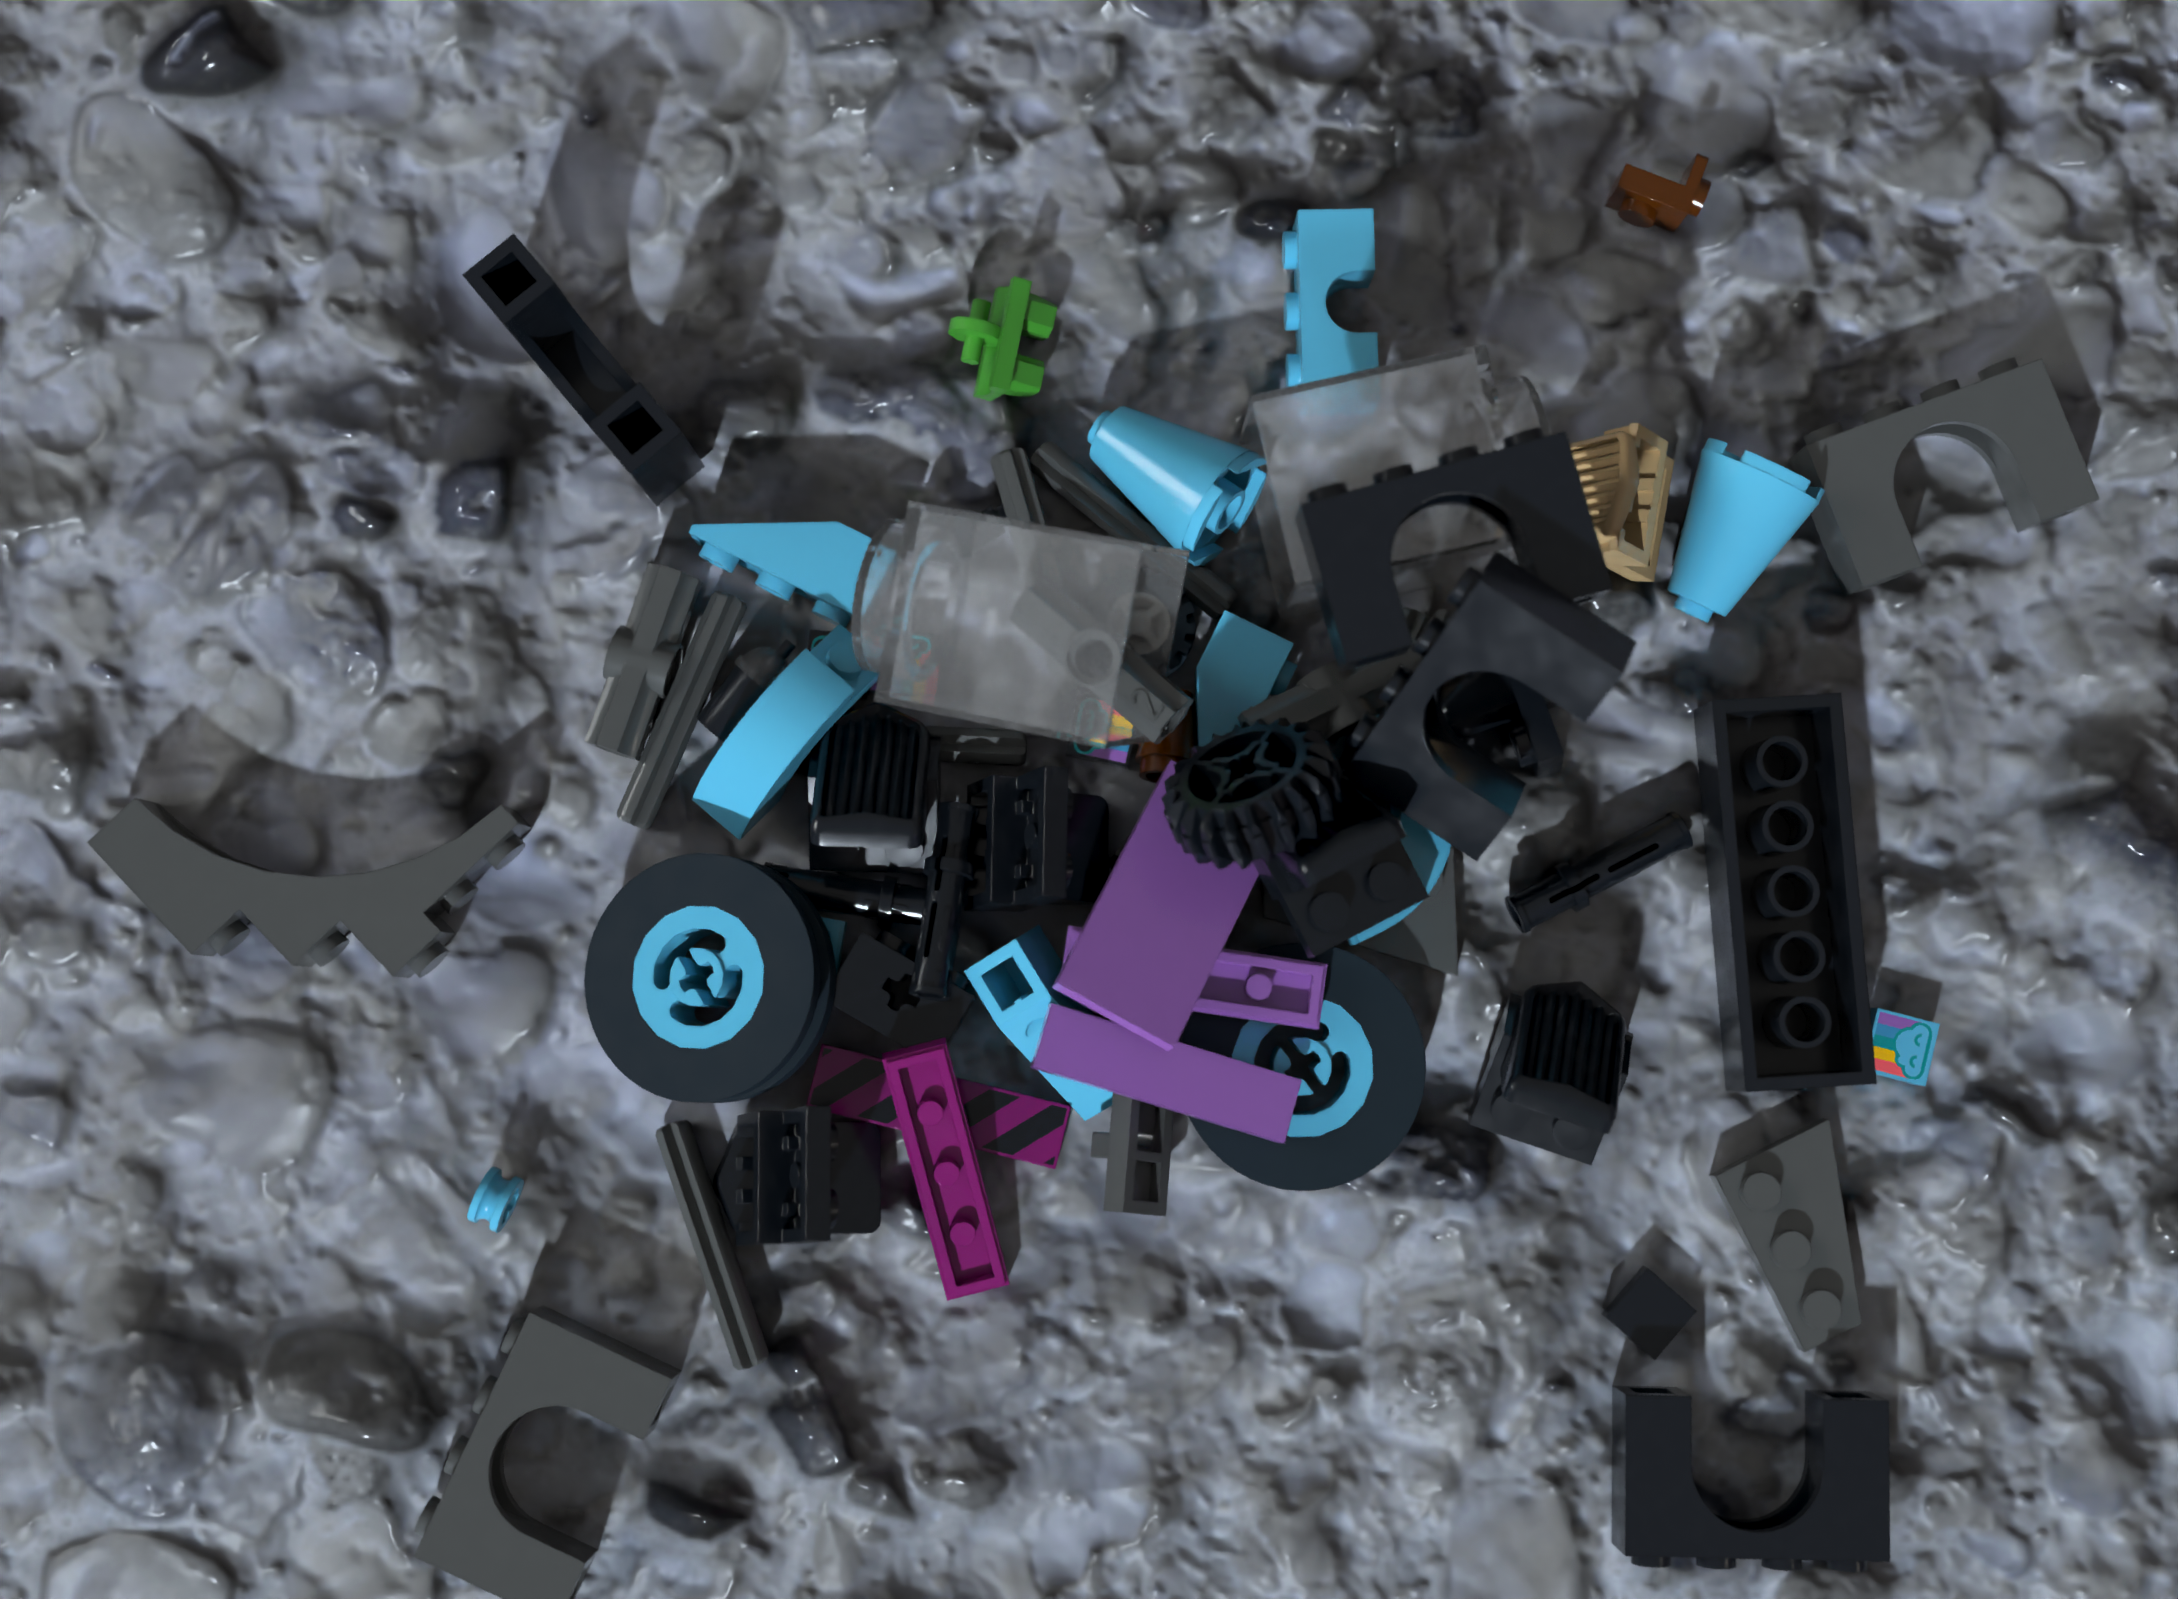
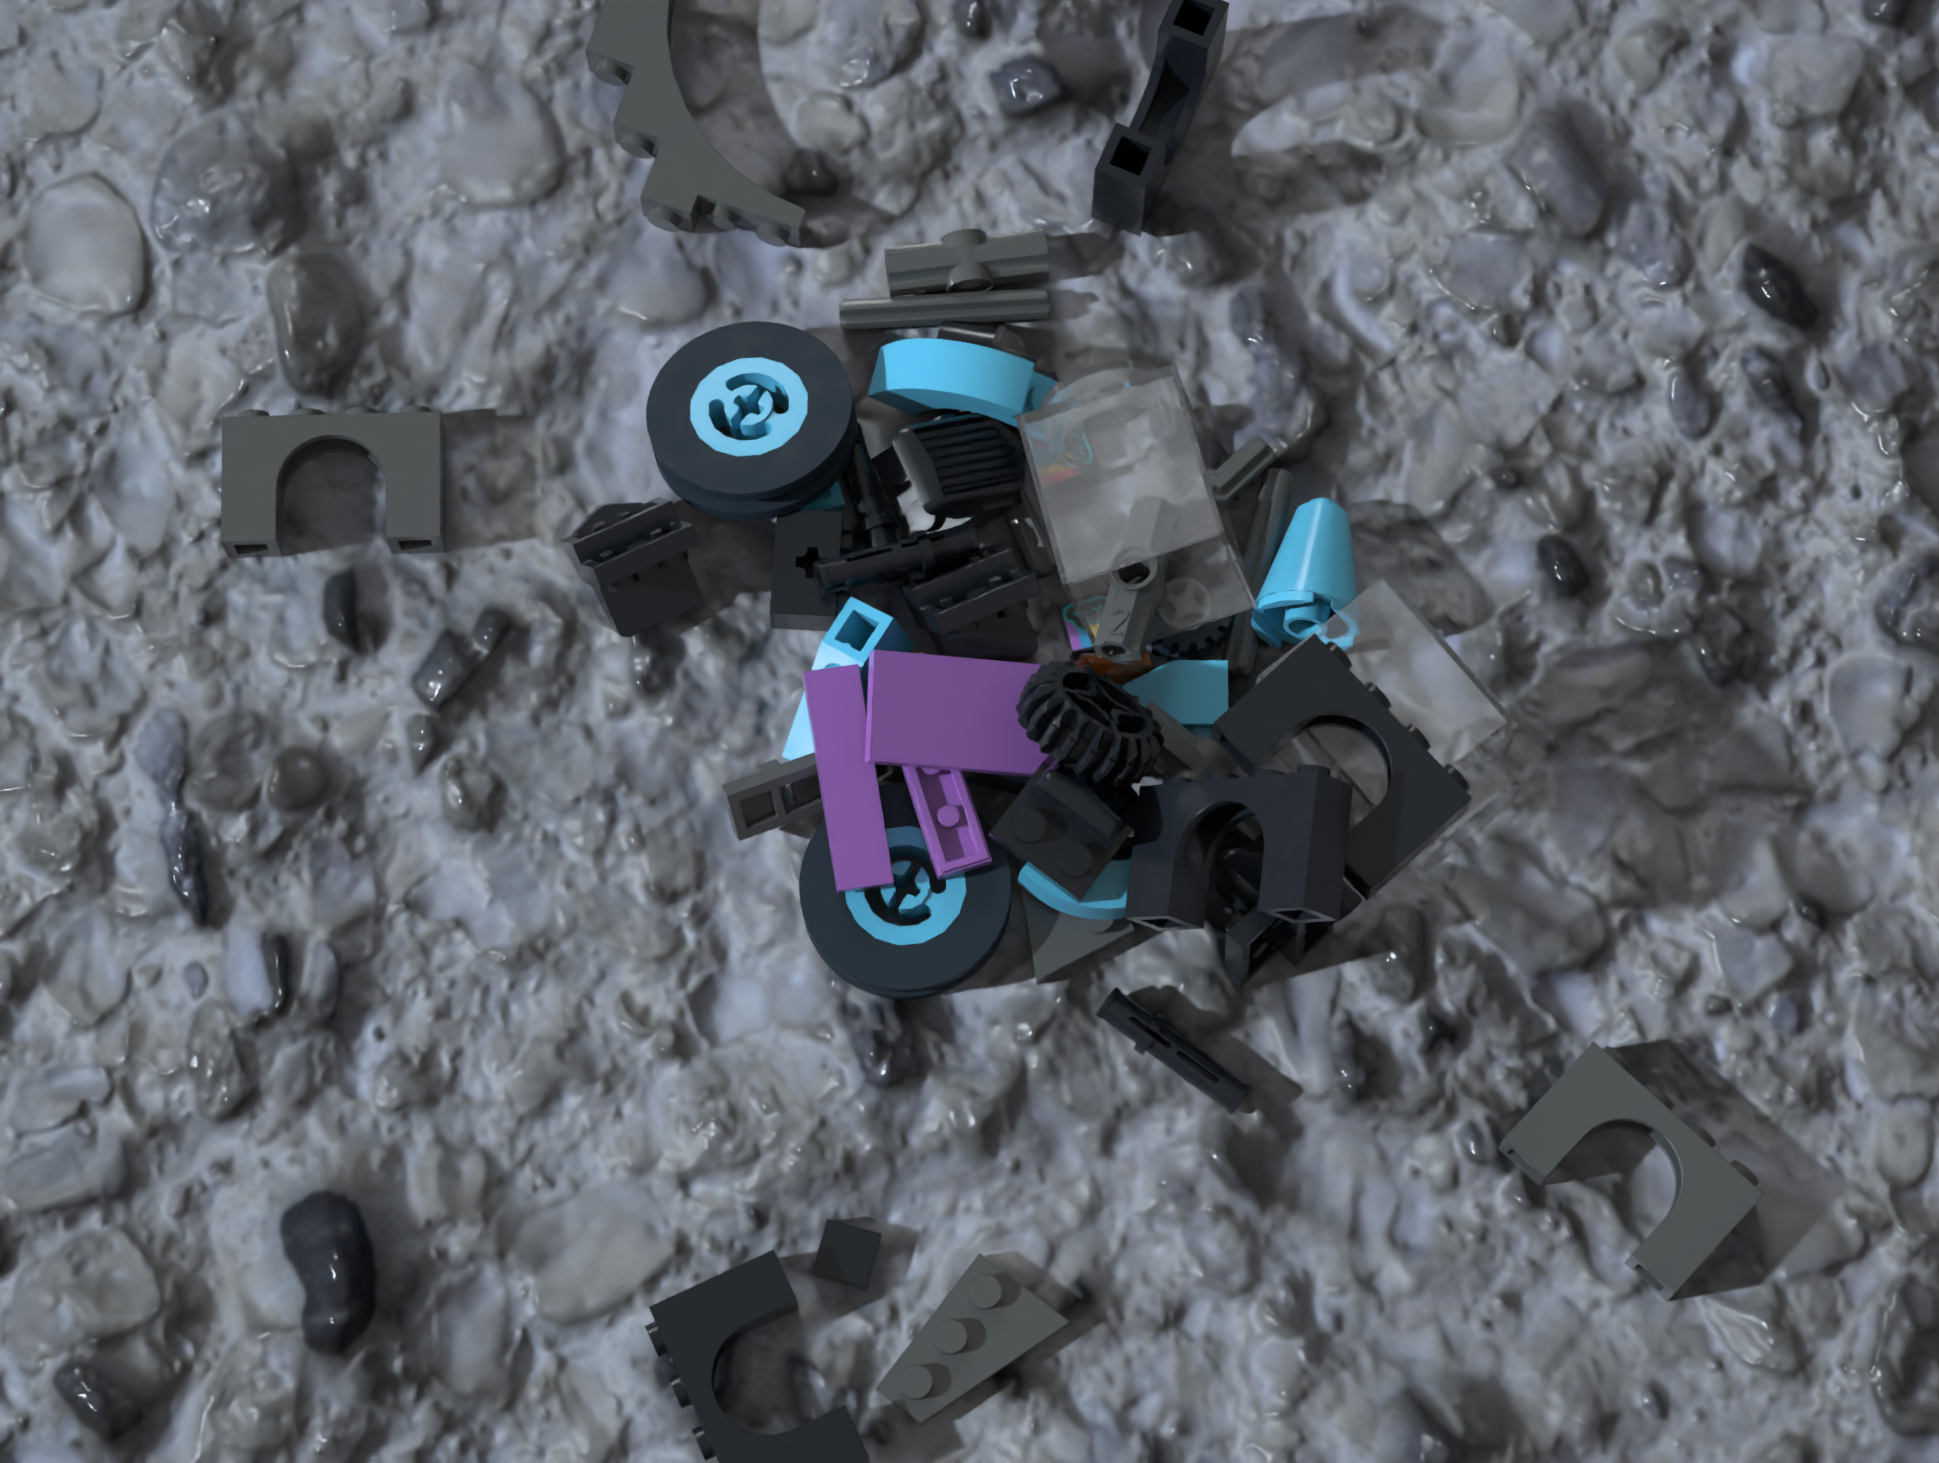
camera: 65 degrees right, 10 degrees down
medium azure bush [467,1166,524,1233] -> none
dark grey axle [655,1120,769,1370] -> none
medium azure slope [688,521,899,628] -> none
tile [806,1044,1071,1169] -> none
magenta tile [882,1037,1010,1301] -> none
bright green hips [948,276,1057,401] -> none
medium azure arch [1282,208,1379,411] -> none
black piece [1468,981,1634,1165] -> none
tan piece [1569,423,1674,582] -> none
reddish brown bracket [1605,153,1711,233] -> none
medium azure cone [1667,438,1825,623] -> none
black brick [1693,693,1877,1092] -> none
tile [1870,1008,1940,1086] -> none

